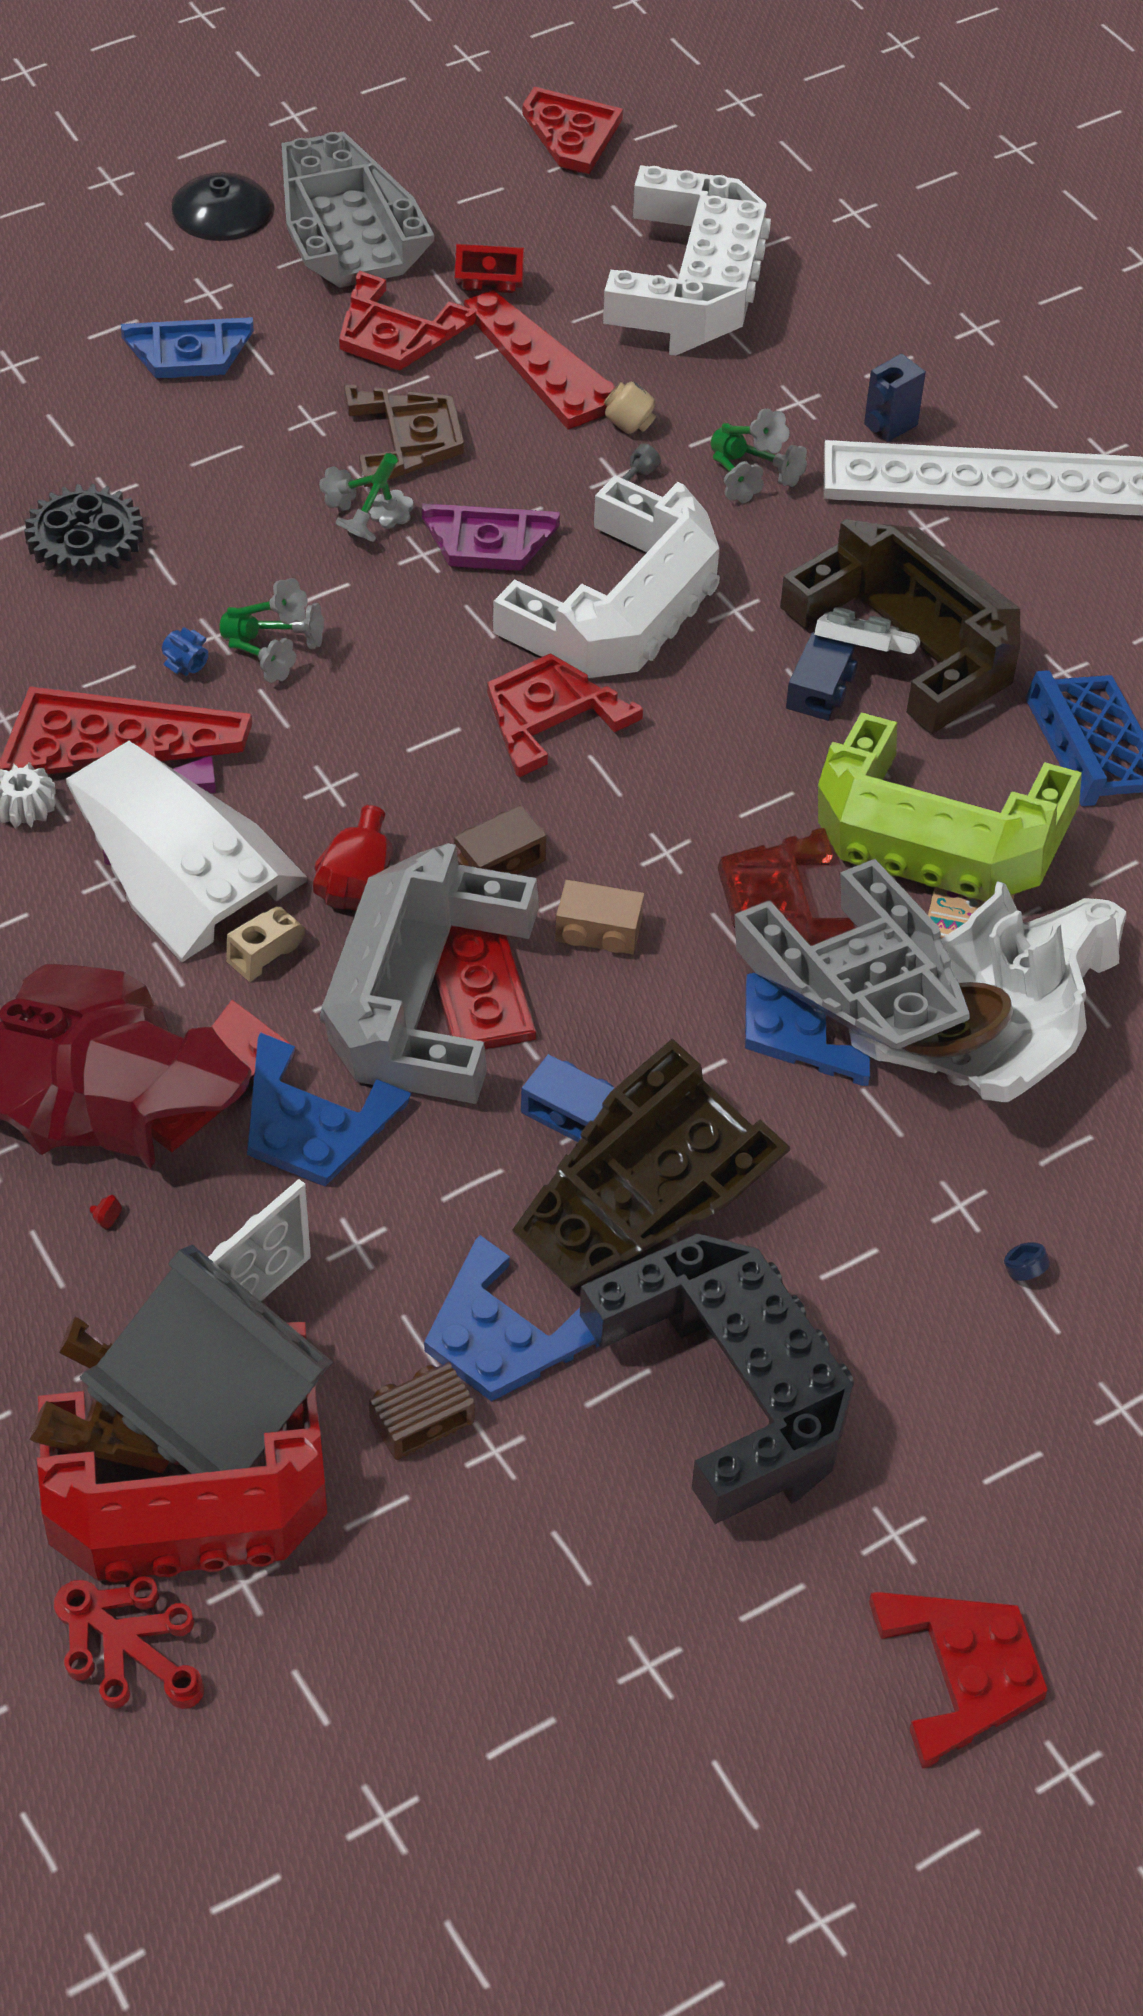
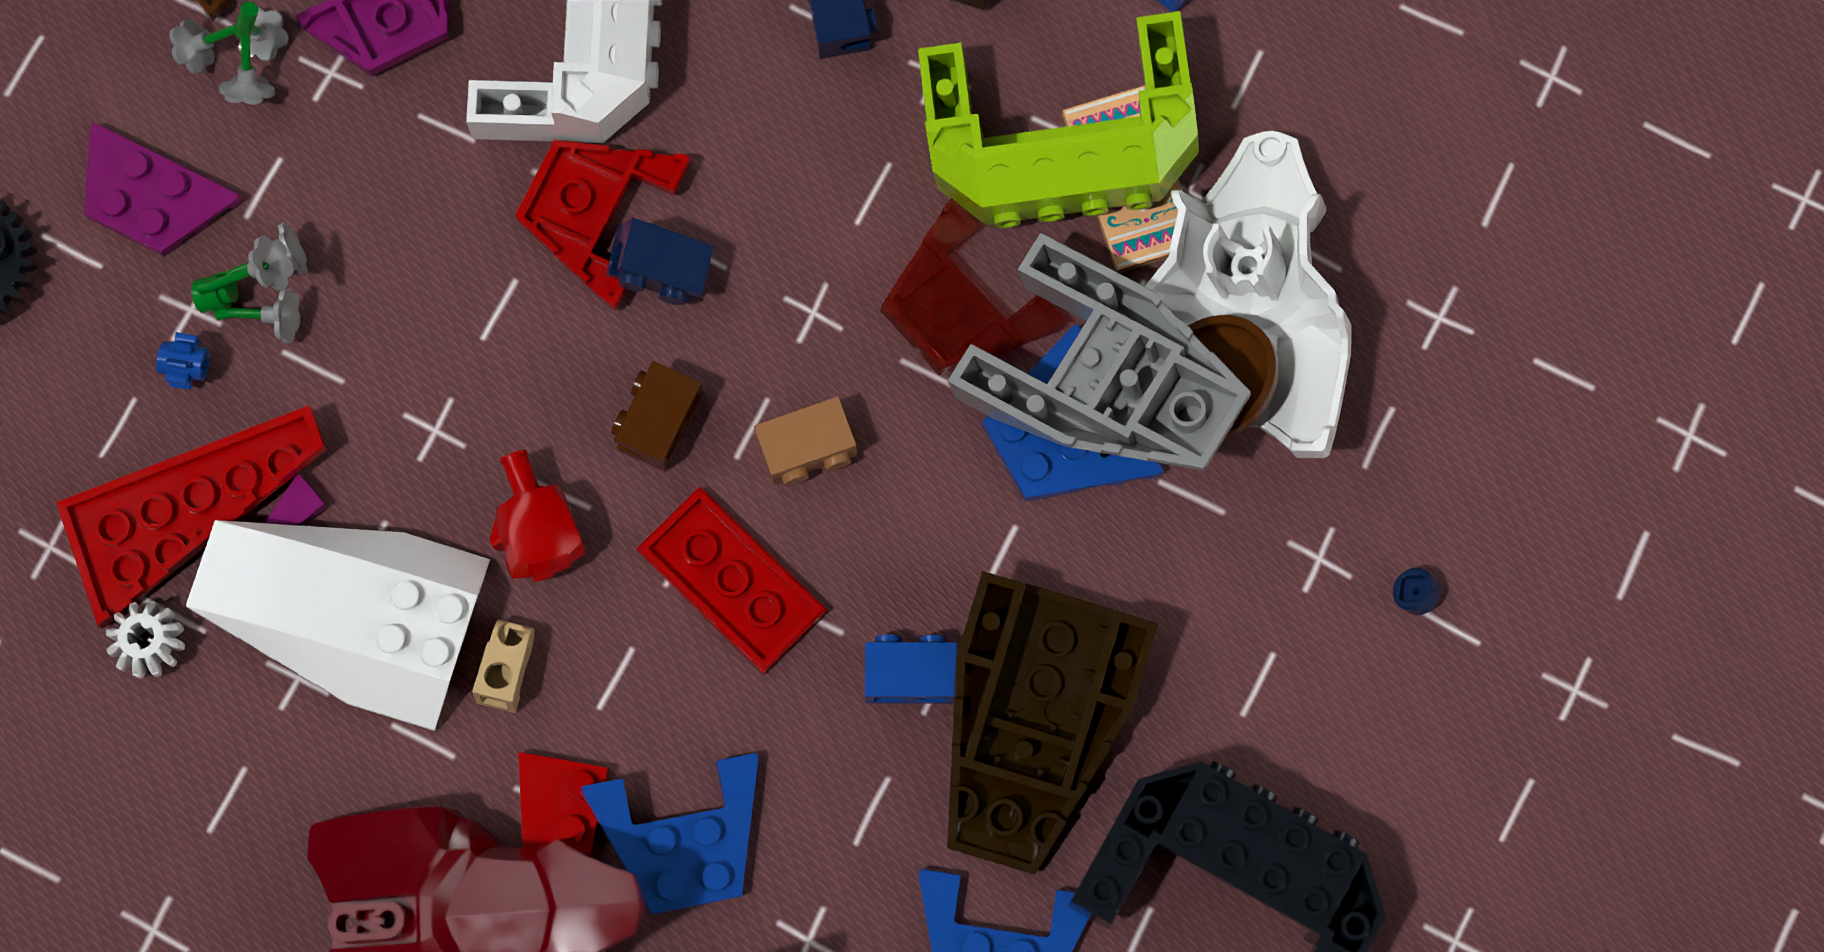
camera: 30 degrees left, 25 degrees up
light grey wedge [320,843,539,1104] -> none
none -> magenta wing [84,122,242,257]
none -> dark blue brick [606,218,714,305]

